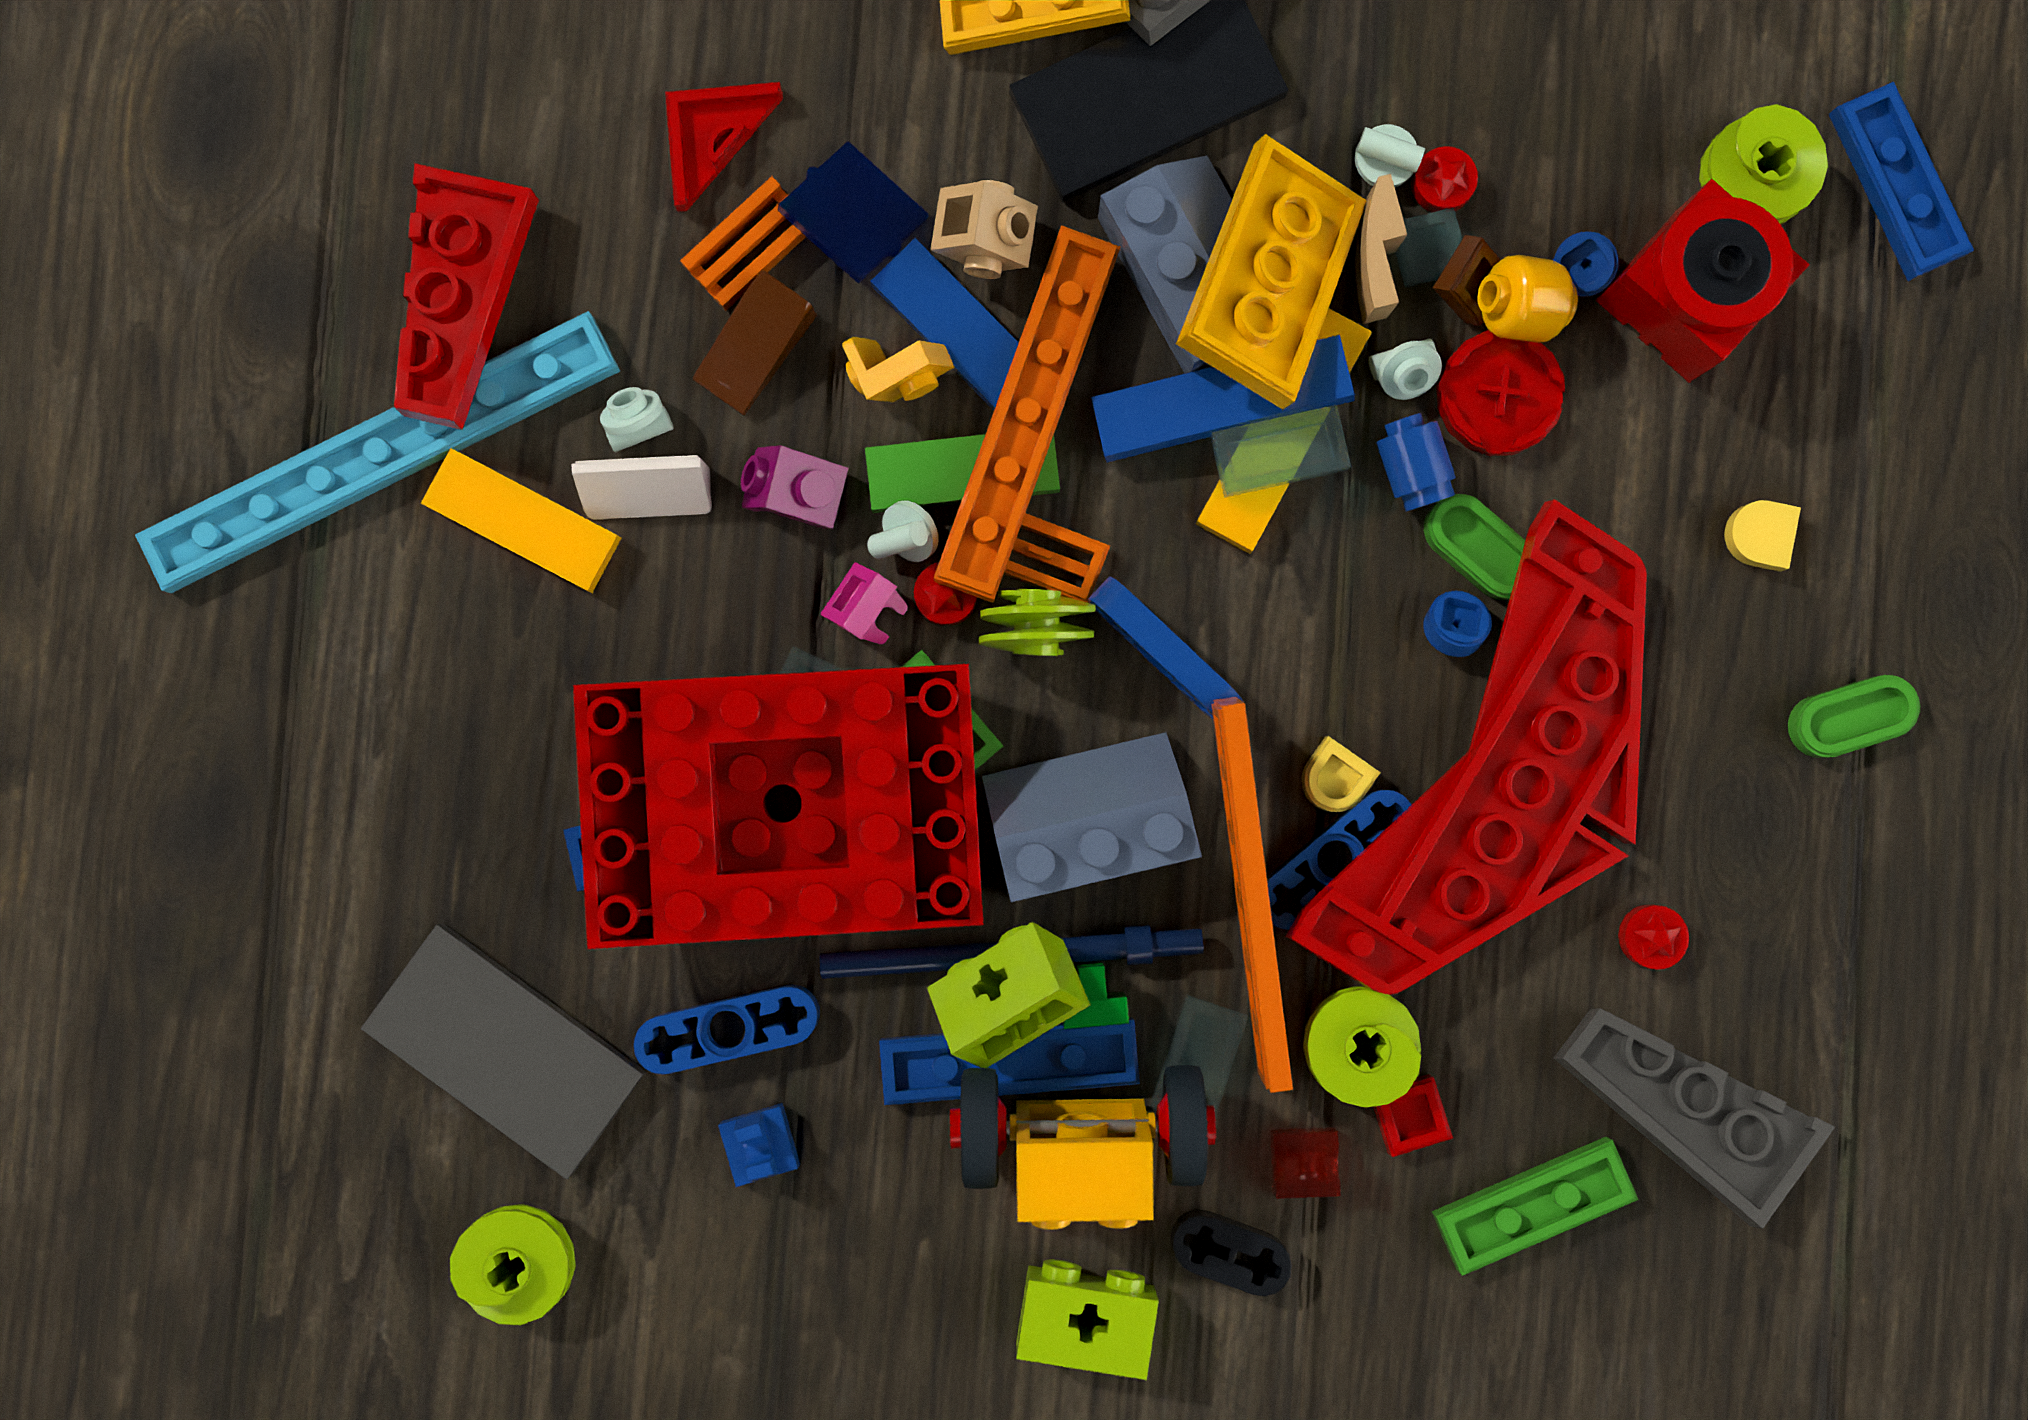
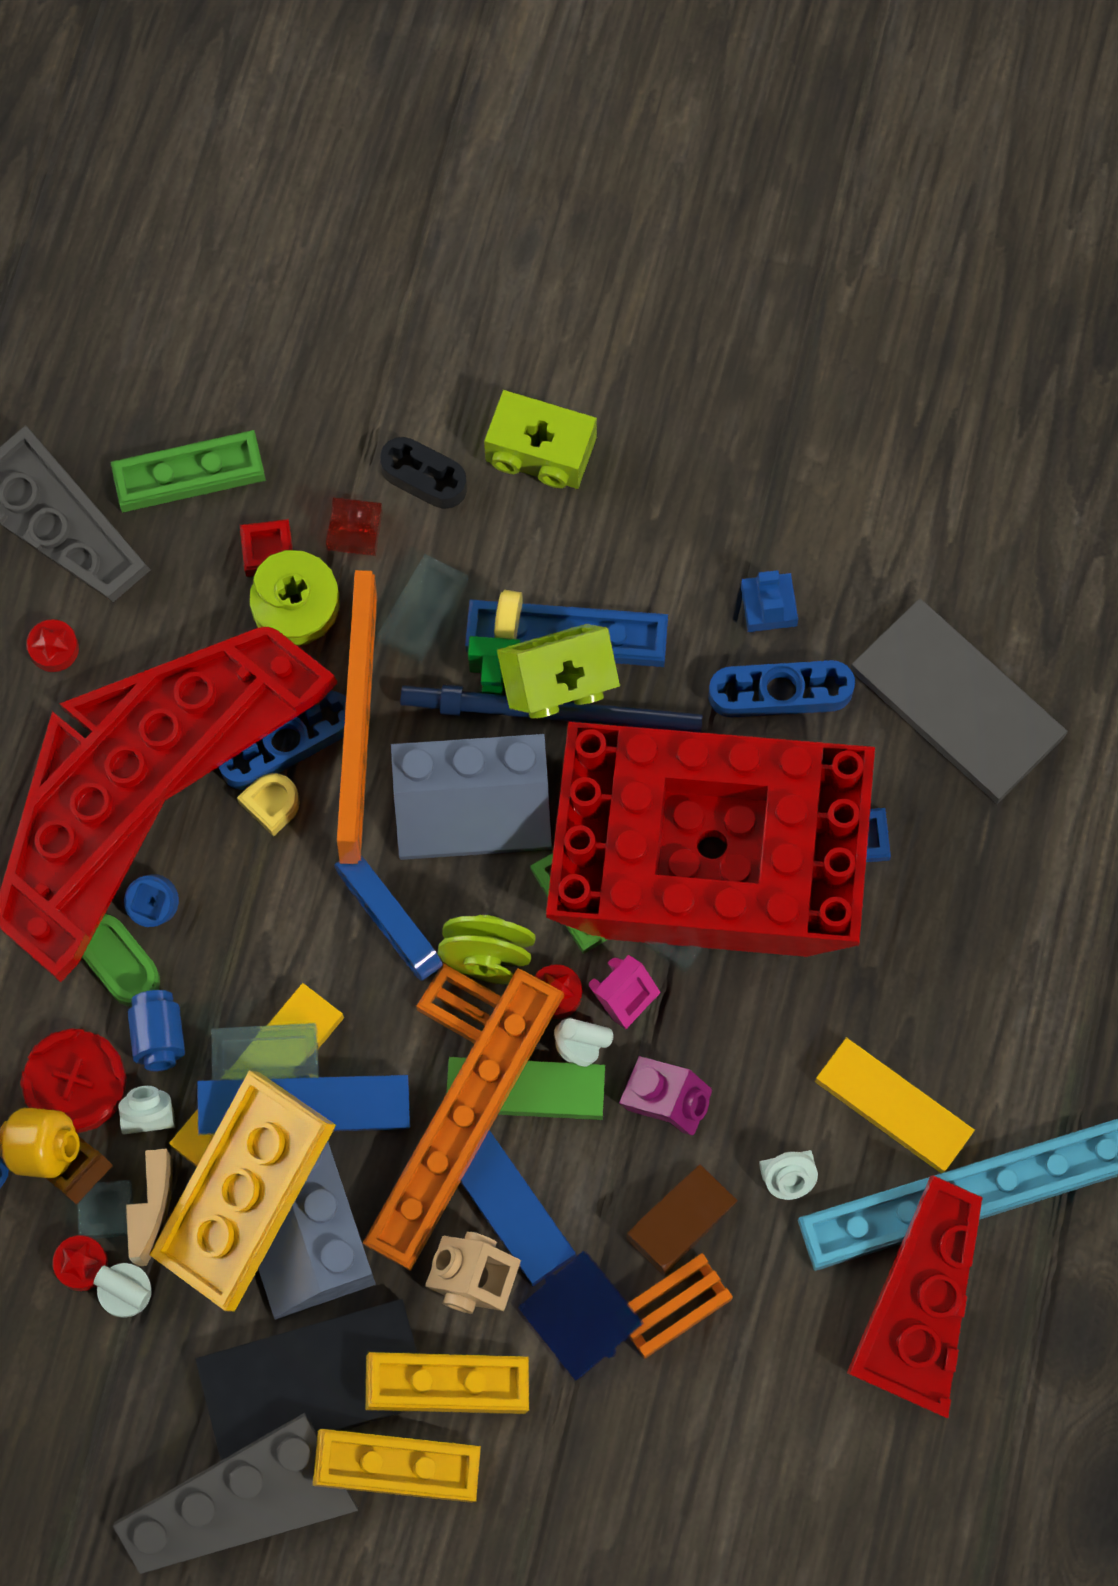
camera: 170 degrees left, 15 degrees down
lime piece [450,1204,576,1325] -> none
white slope [572,455,712,520] -> none
red tile [665,82,783,212] -> none
yellow bracket [842,337,955,402] -> none
brick [950,1065,1216,1229] -> none
none -> yellow tile [366,1352,529,1414]
none -> light yellow tile [494,590,523,639]

